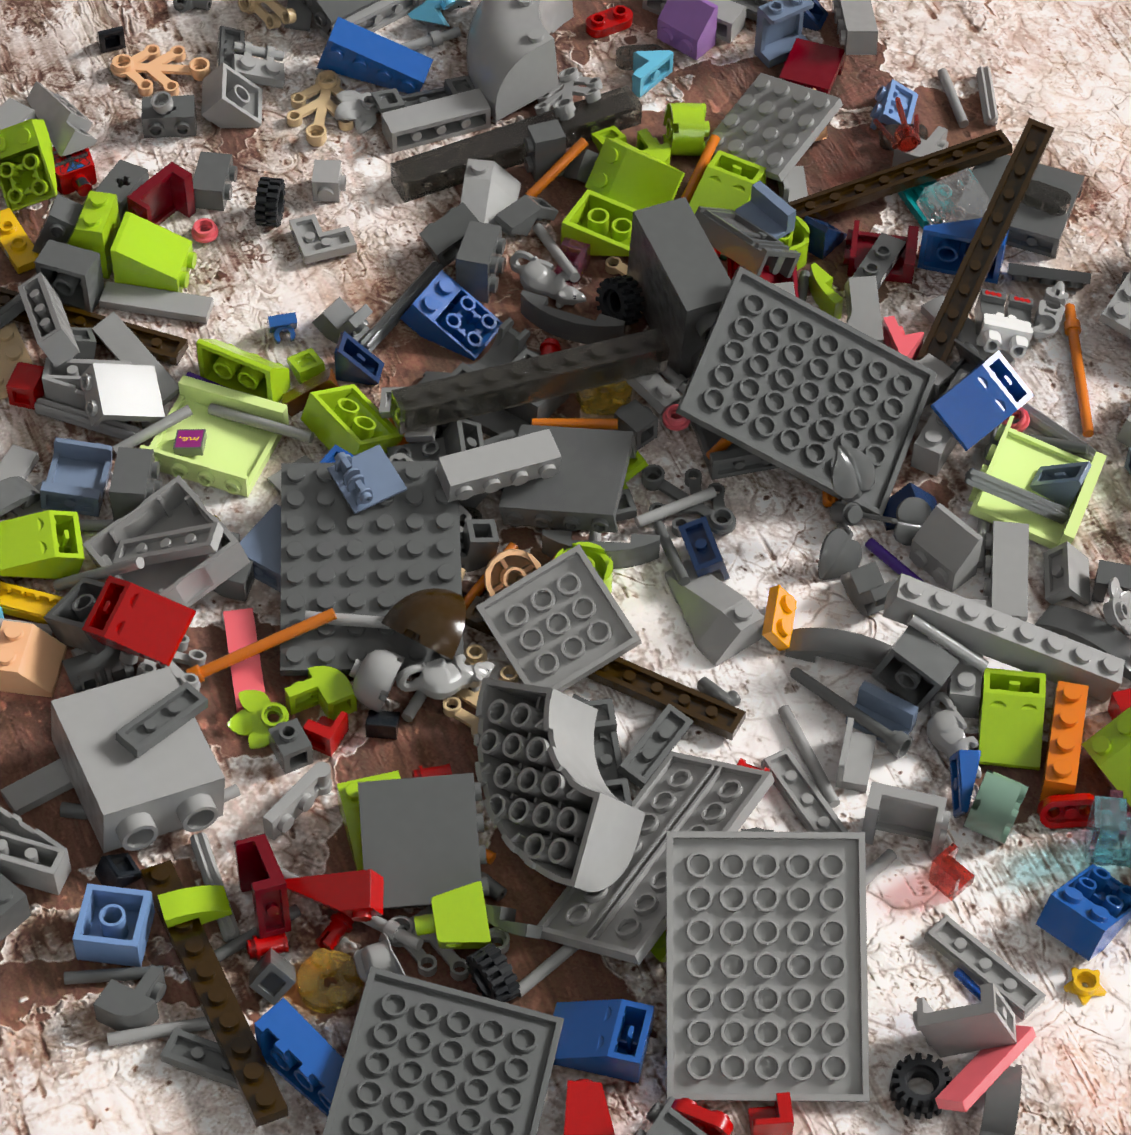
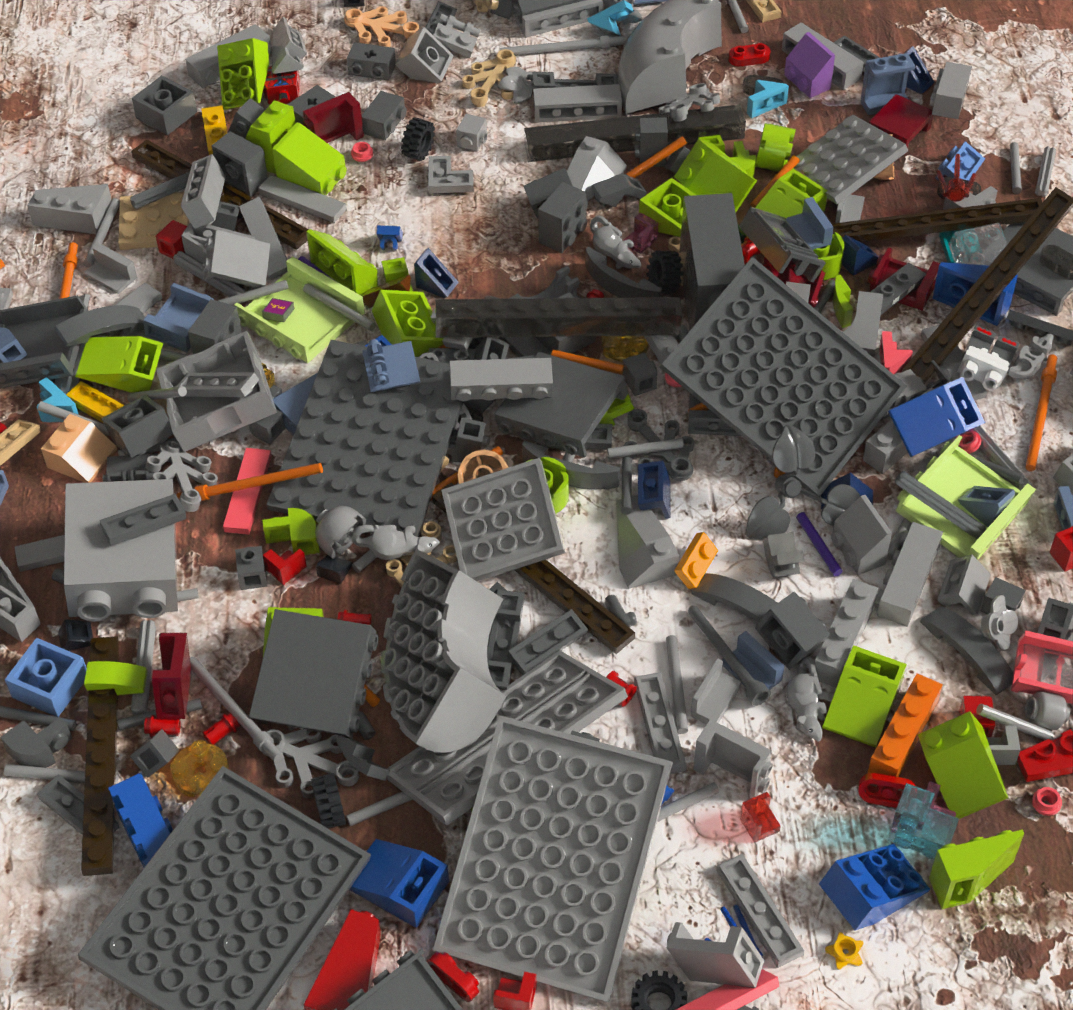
camera: 20 degrees right, 0 degrees up
red slope [82,575,196,666] -> none
light grey hinge [151,91,174,115] -> none
lime plate [227,690,289,749] -> none
light grey plate [263,762,332,840] -> none
red slope [285,869,384,922] -> none
light grey bar [305,611,391,629] -> none
brick [312,297,373,344] -> none
blue wedge [316,17,433,94] -> none
light grey piece [353,933,406,983] -> none
dark grey axle [359,260,444,352] -> none
dark brown brick [381,588,466,659] -> none
blue slope [400,270,503,361] -> none
lime torso [414,881,492,949] -> none
light grey bar [533,223,580,282] -> none
light grey brick [883,573,1125,703] -> none
light grey bar [906,613,989,672] -> none
blue slope [949,750,981,818] -> none
sand green brick [963,769,1029,844] -> none

